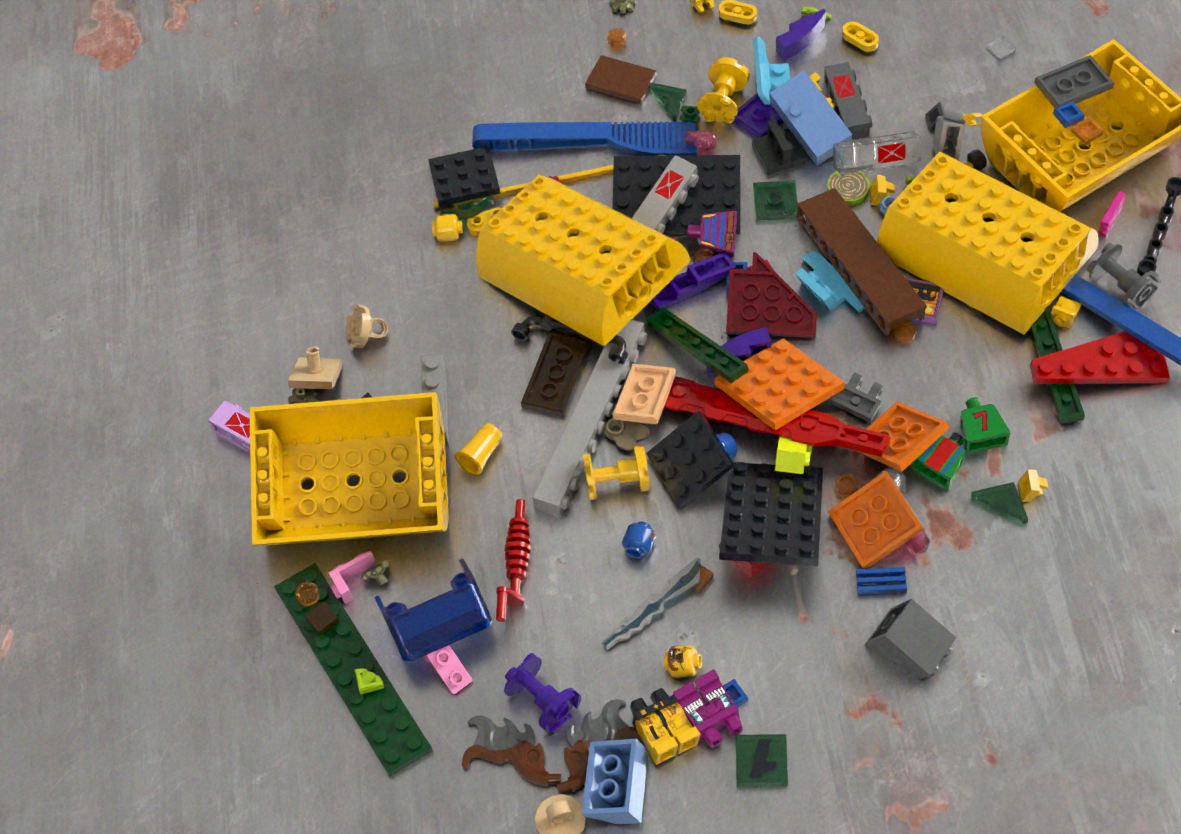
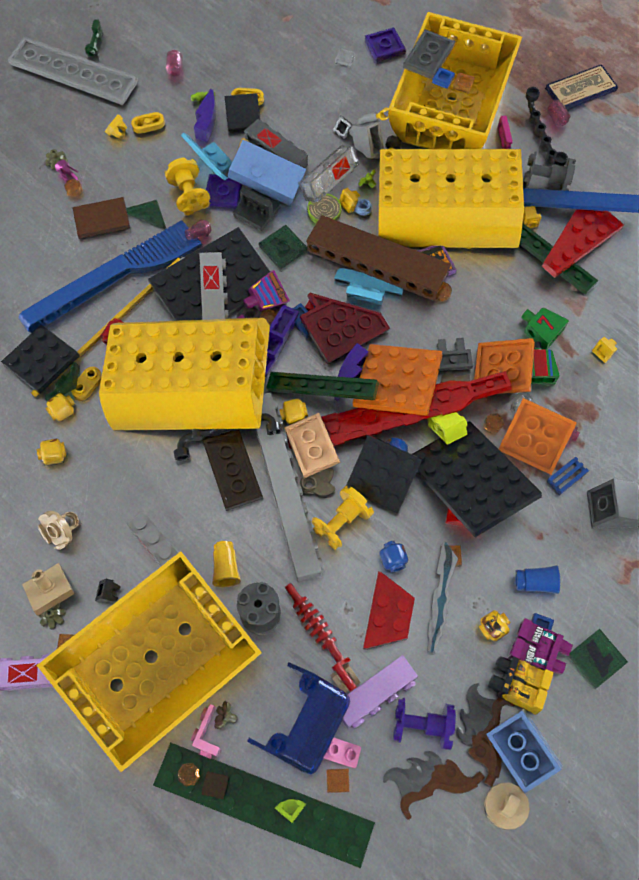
camera: 45 degrees left, 10 degrees up
dark green plate [680,106,700,123] -> none
clear green tile [971,482,1028,524] -> none
none -> yellow head [36,438,67,465]
none -> flat silver piece [55,160,79,185]
none -> black tile [224,93,260,131]
none -> dark grey piece [237,582,281,635]
none -> yellow head [279,398,308,425]
none -> clear orange tile [327,769,349,793]
none -> tan plate [331,663,361,694]
none -> lavender brick [333,655,418,729]
none -> red wing [363,571,415,650]
none -> dark purple tile [365,27,406,62]
none -> blue plant [515,565,560,594]

